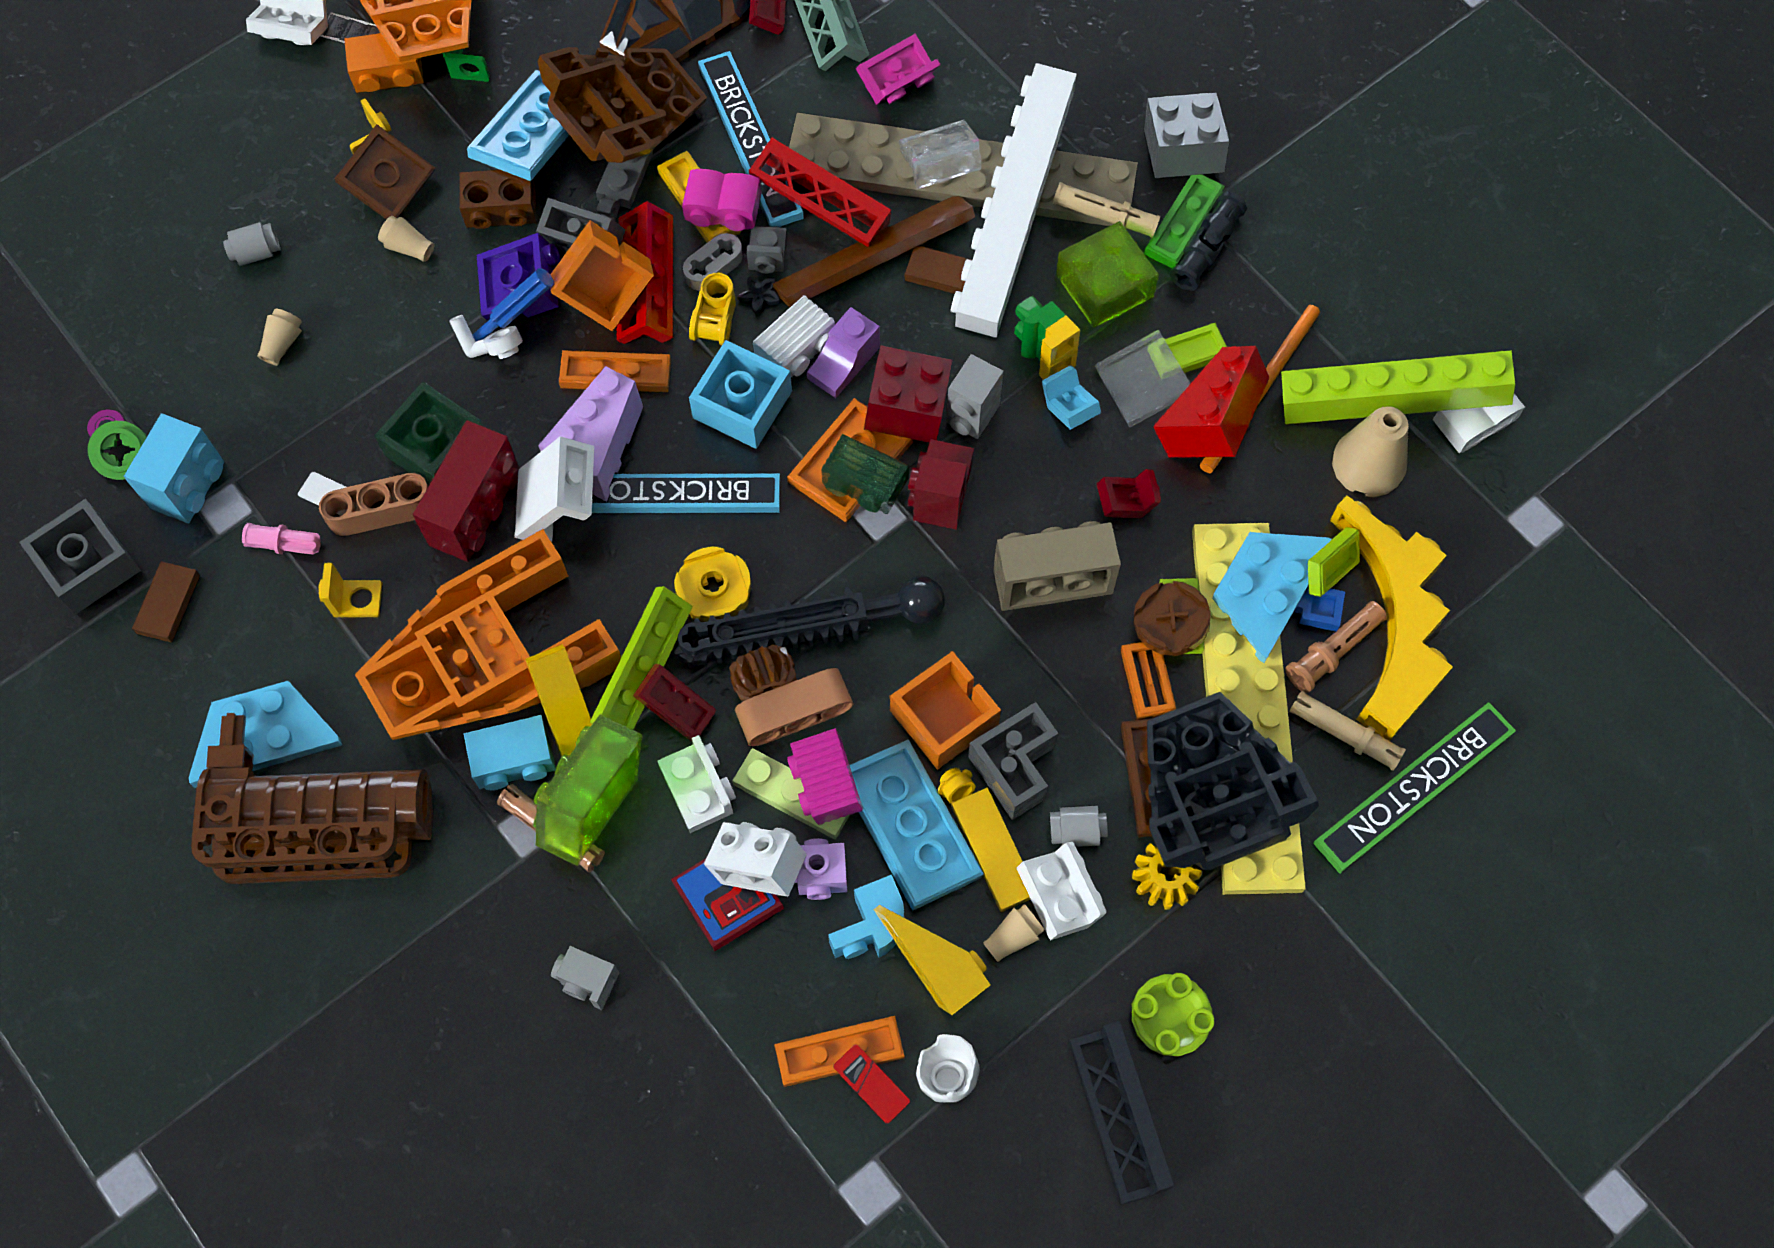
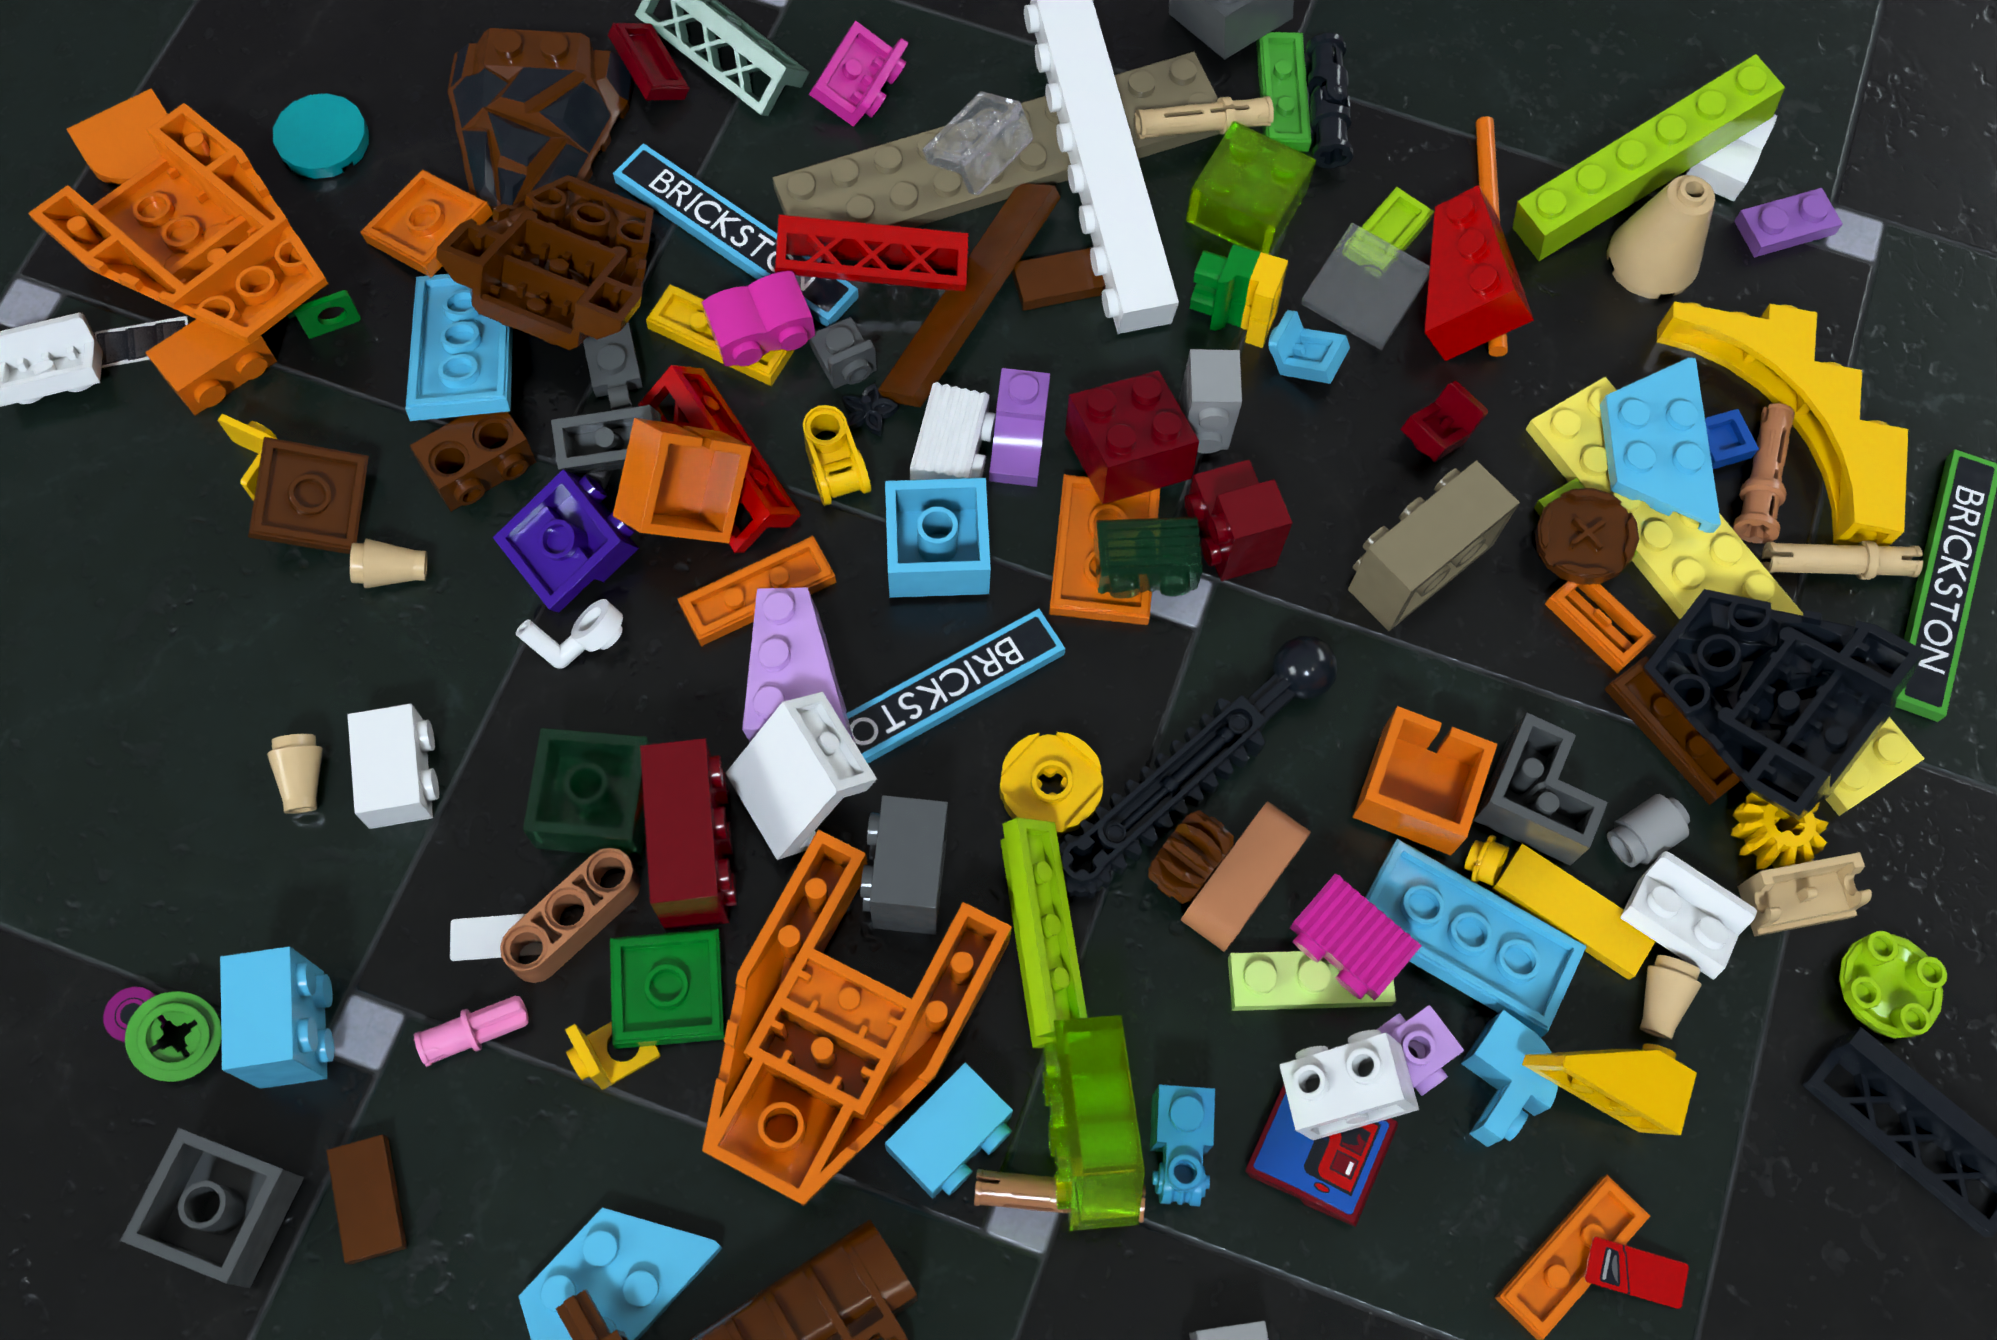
camera: 35 degrees left, 0 degrees up
light grey brick [223,222,281,266] -> none
blue axle [472,268,554,342] -> none
yellow tile [525,644,602,766] -> none
dark red plate [633,664,717,741] -> none
bracket [658,735,736,833] -> none
light grey beam [683,233,743,291] -> none
white hair [916,1034,980,1102] -> none
lime tile [1308,527,1360,597] -> none
none -> white brick [348,704,439,829]
none -> orange tile [360,170,493,278]
none -> green tile [610,929,725,1049]
none -> dark grey brick [860,795,948,935]
none -> dark azure brick [1150,1084,1215,1207]
none -> medium lavender plate [1734,188,1843,258]
none -> tan hinge [1737,852,1872,937]

